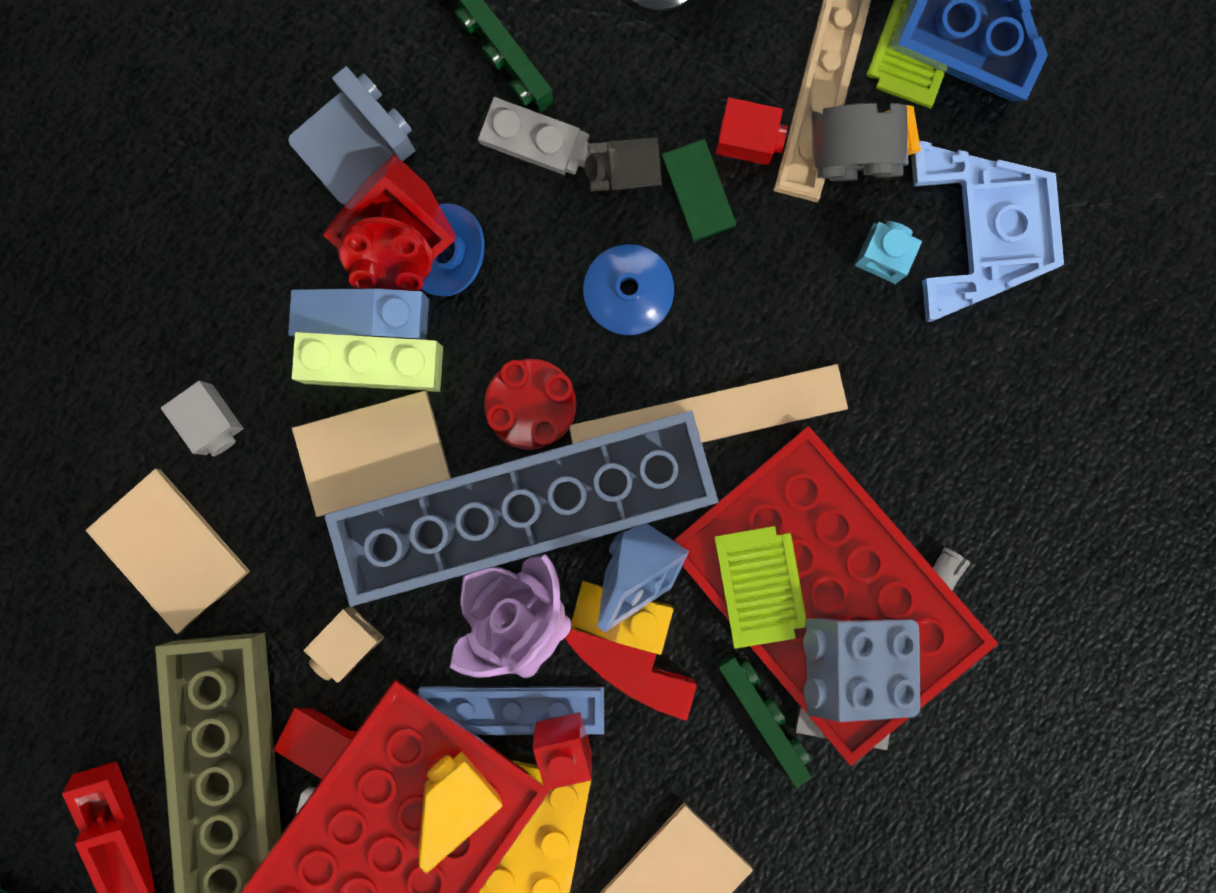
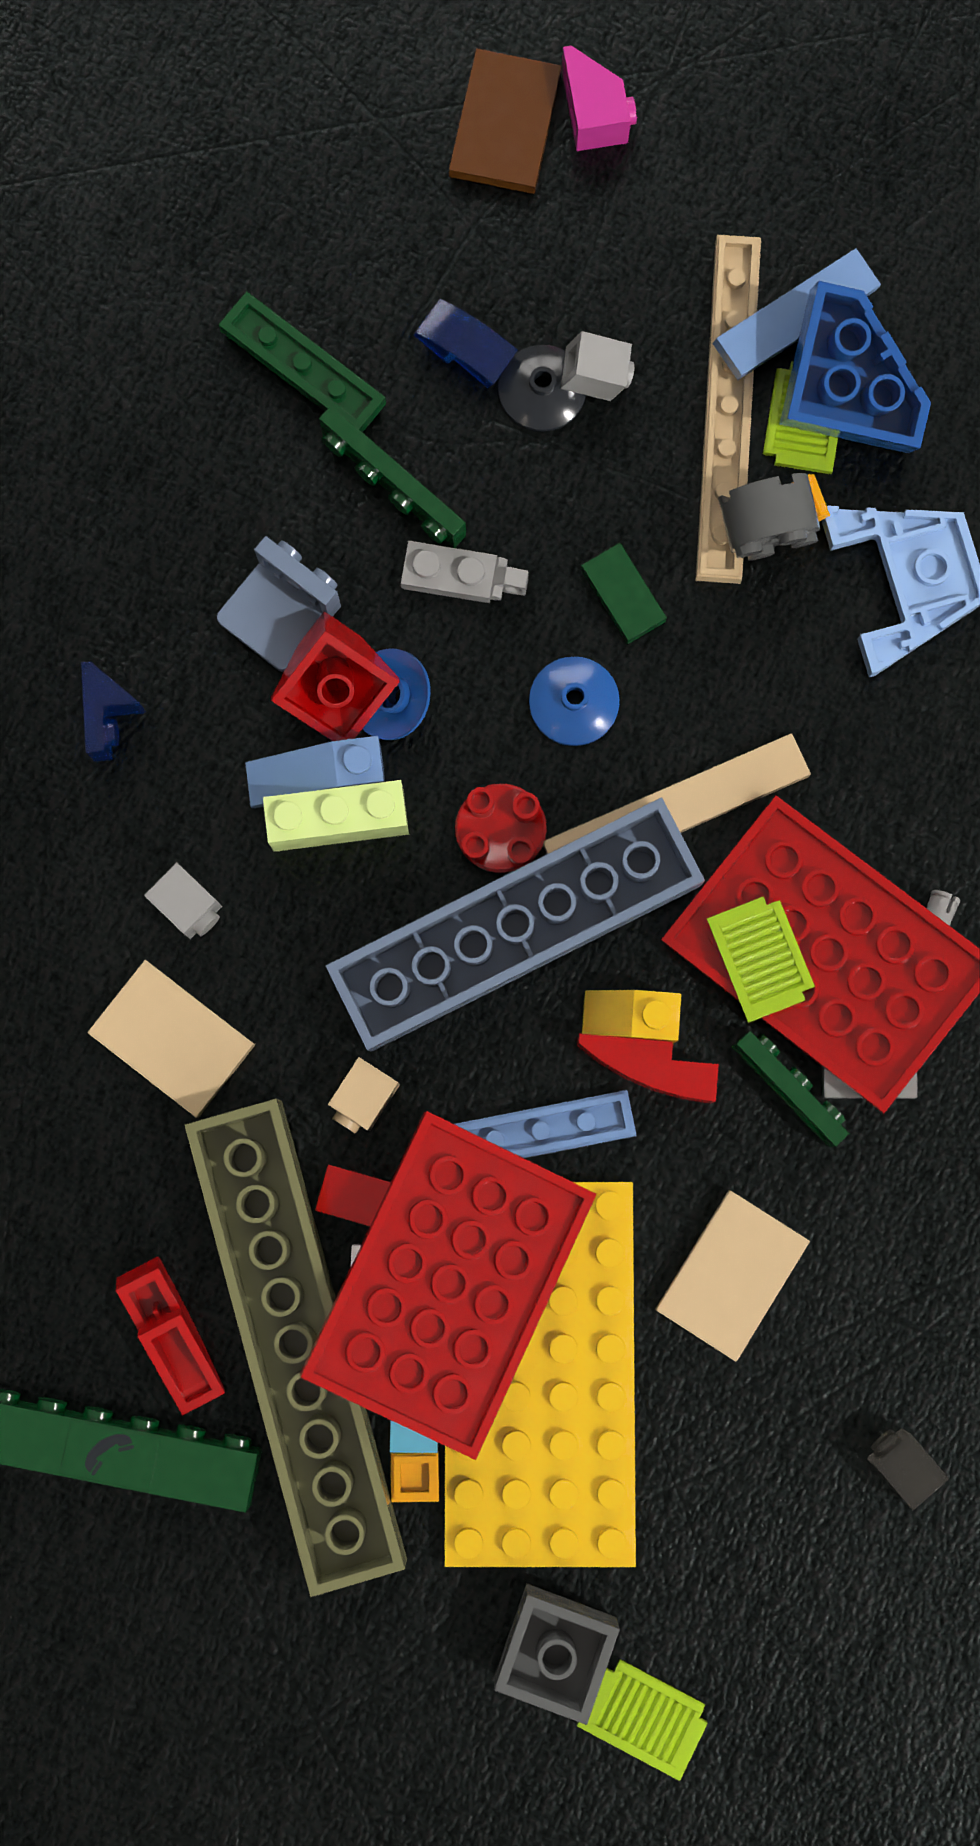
camera: 10 degrees left, 5 degrees down
tan tile [292,391,451,517] -> none
red dish [338,217,433,291] -> none
yellow slope [418,752,503,873] -> none
lavender brick [450,554,571,678] -> none
red brick [533,712,592,791] -> none
clear smoke brick [585,137,662,191] -> none
medium blue slope [597,523,689,632] -> none
red brick [715,97,788,165] -> none
sand blue bracket [803,618,920,722] -> none
medium azure brick [854,221,922,284] -> none
none -> clear blue slope [81,662,145,761]

